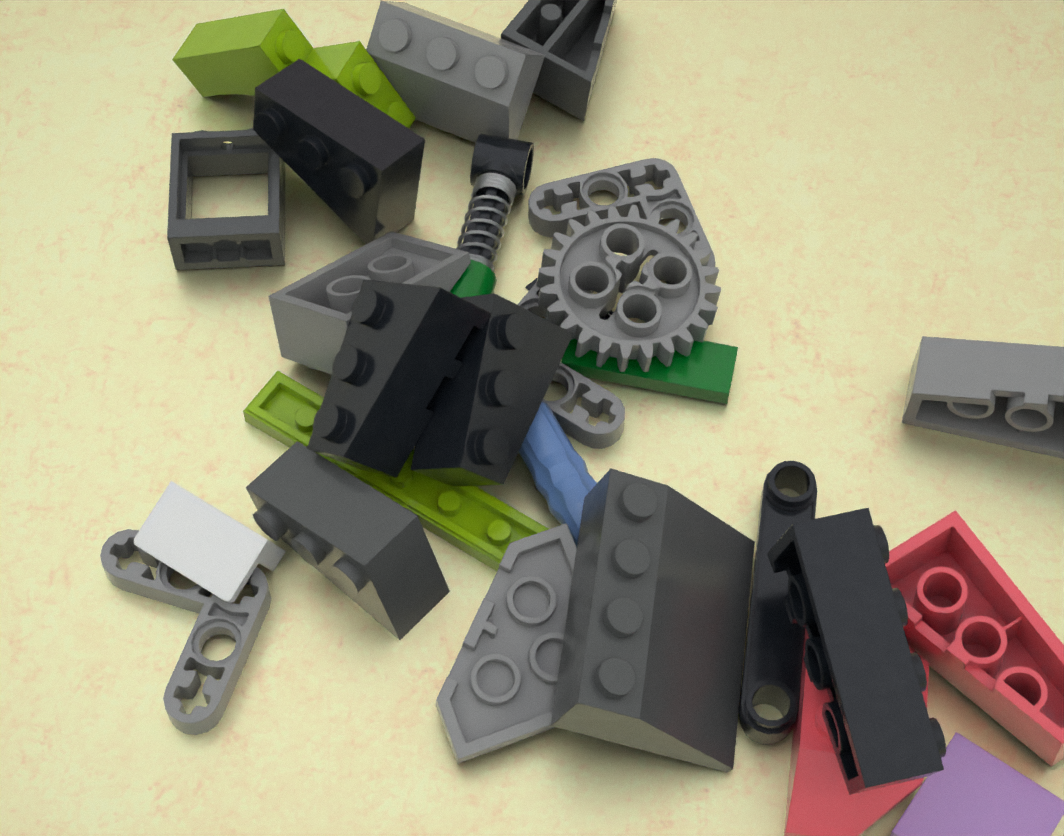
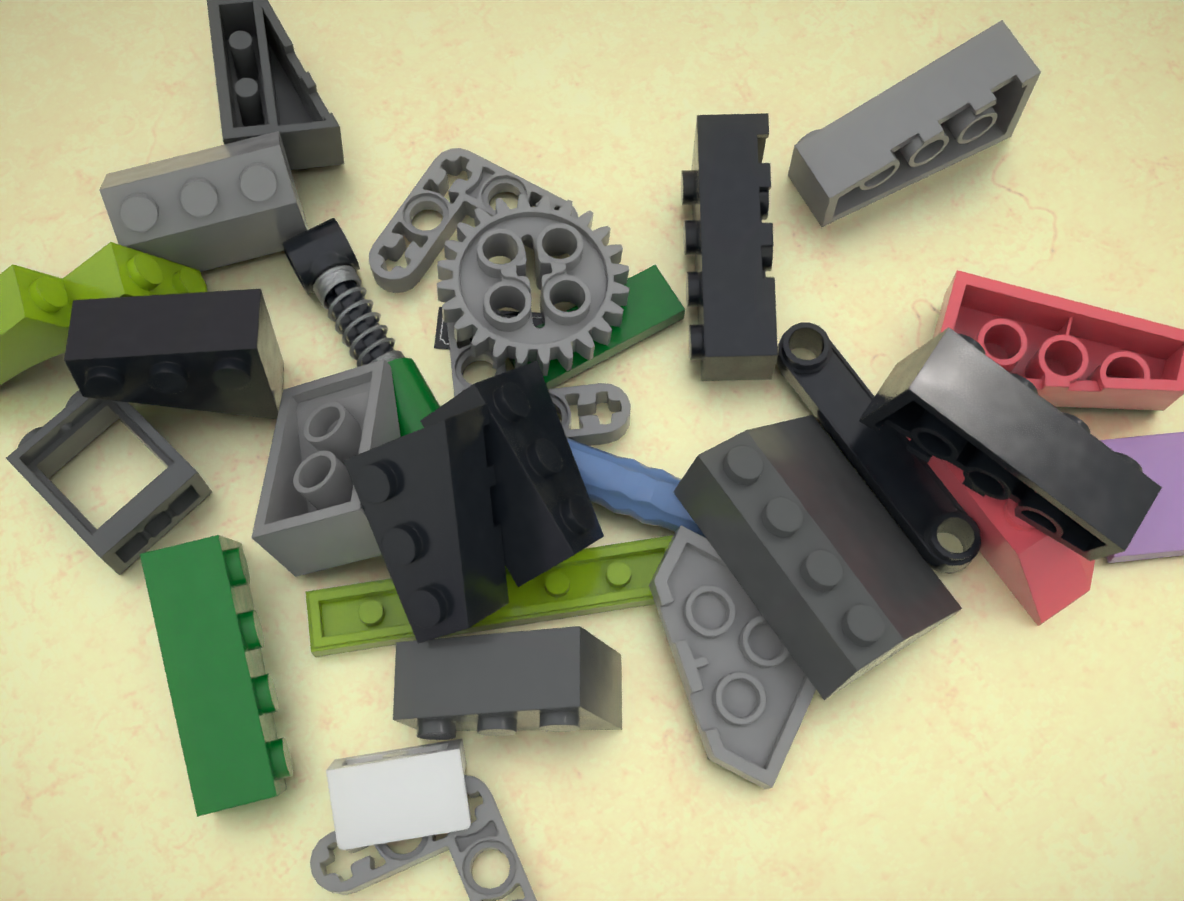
camera: 40 degrees left, 10 degrees up
none -> green wedge [140,535,293,817]
none -> black wedge [681,113,778,381]

